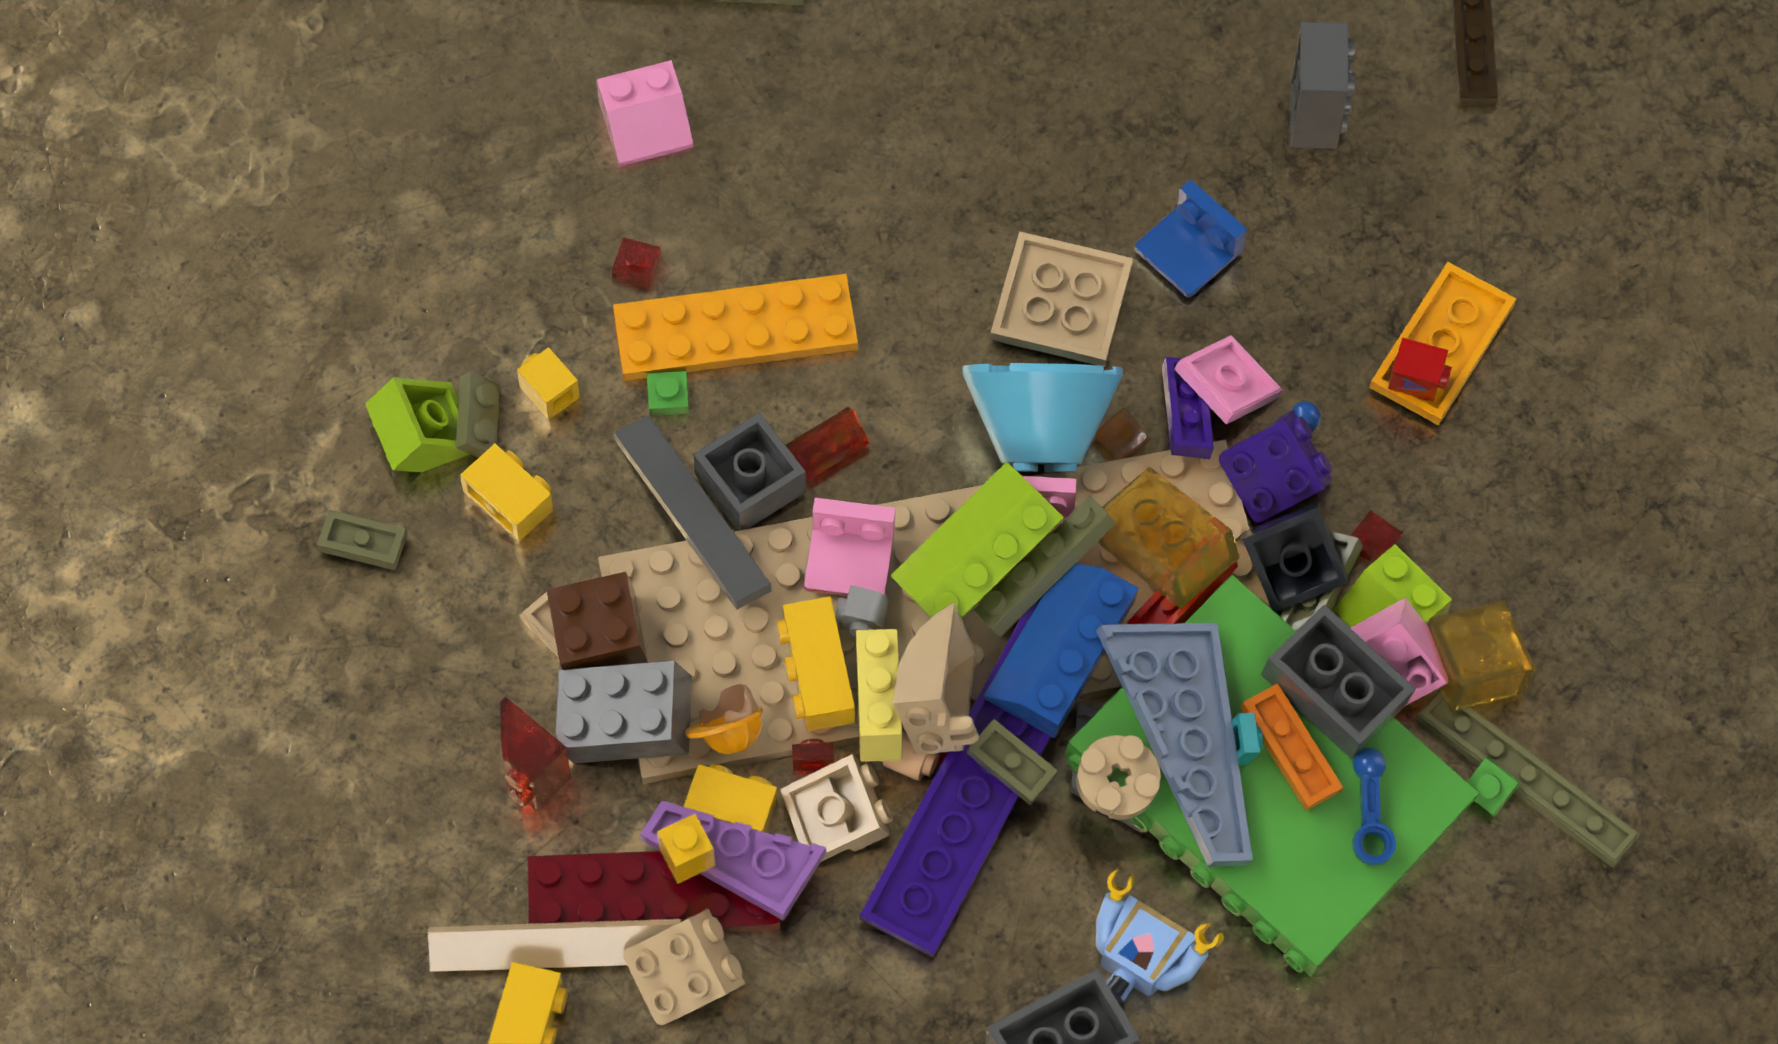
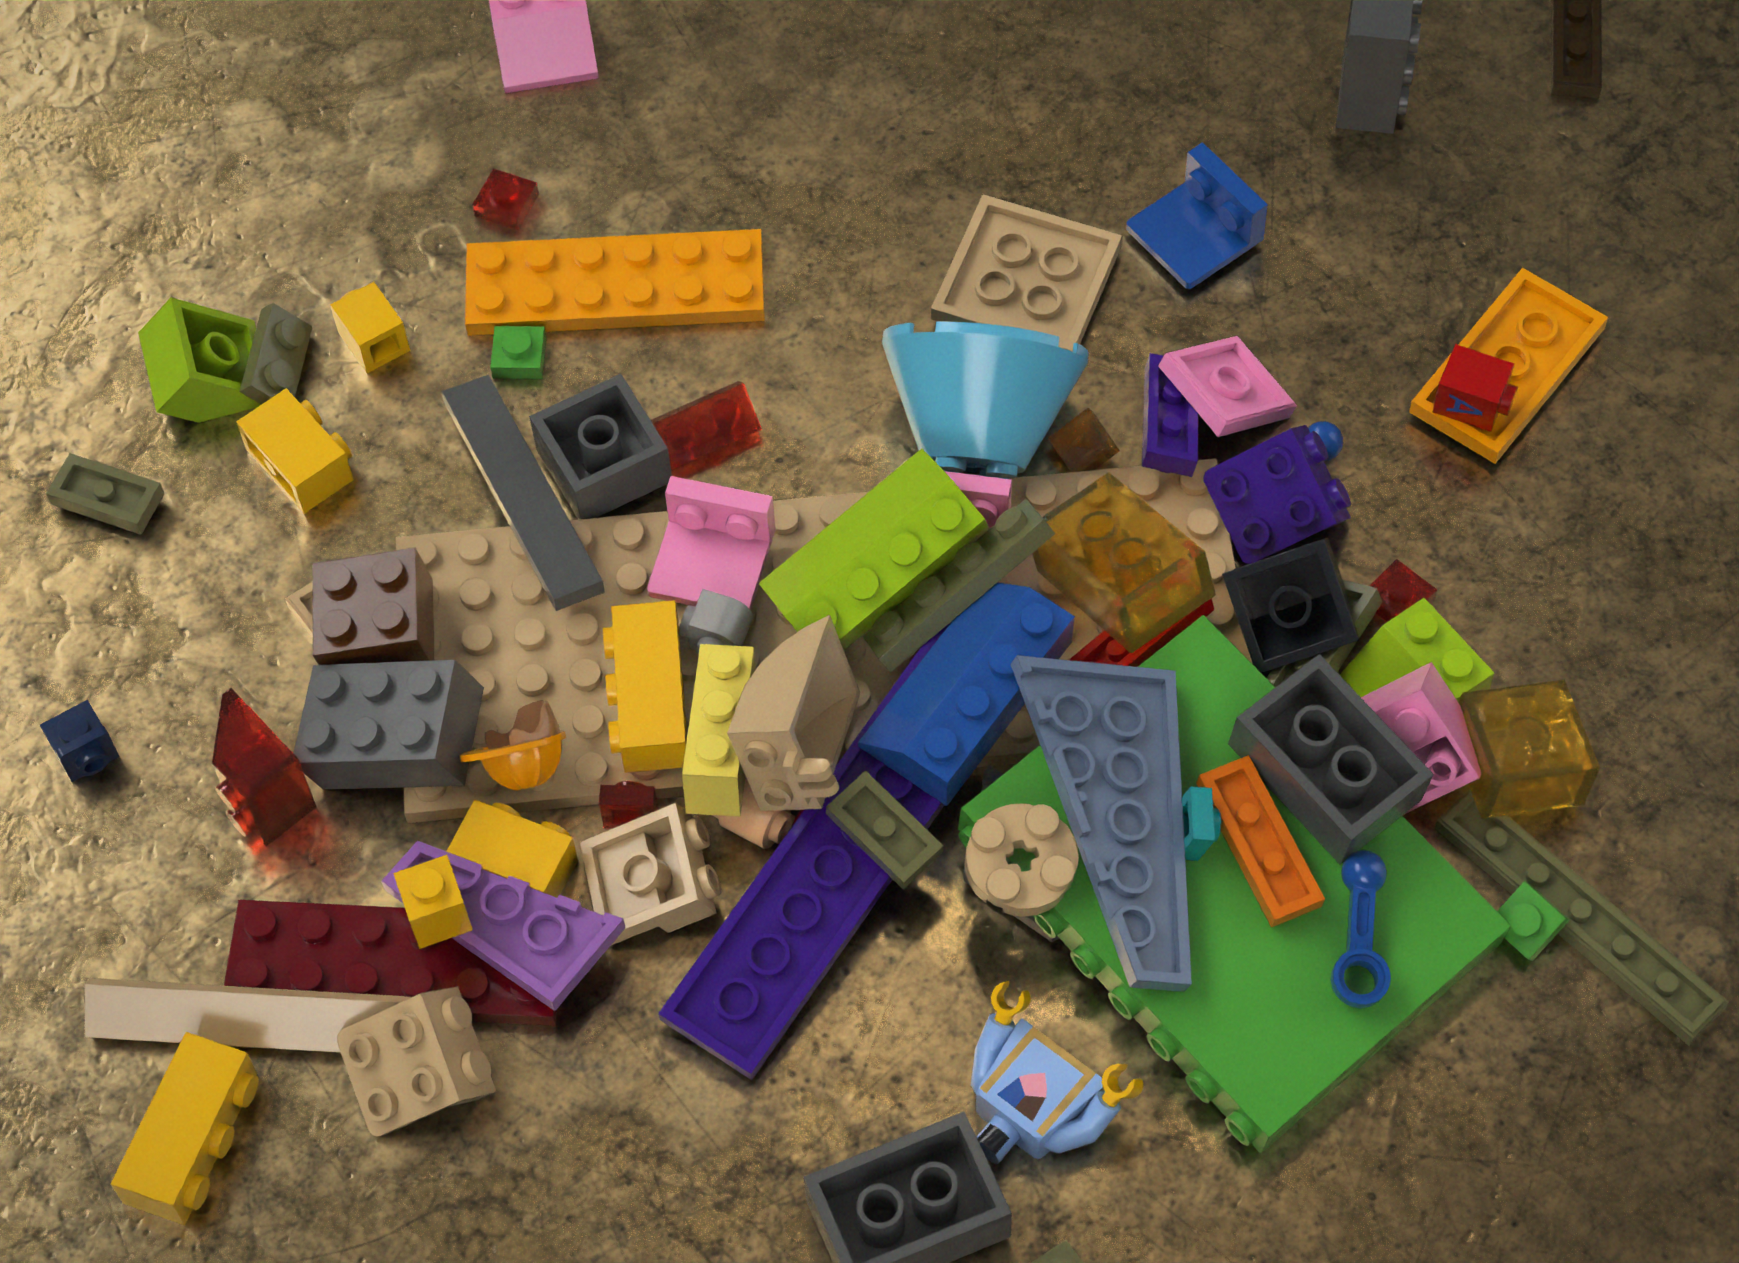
camera: 10 degrees right, 5 degrees down
none -> dark blue bracket [40,700,120,782]

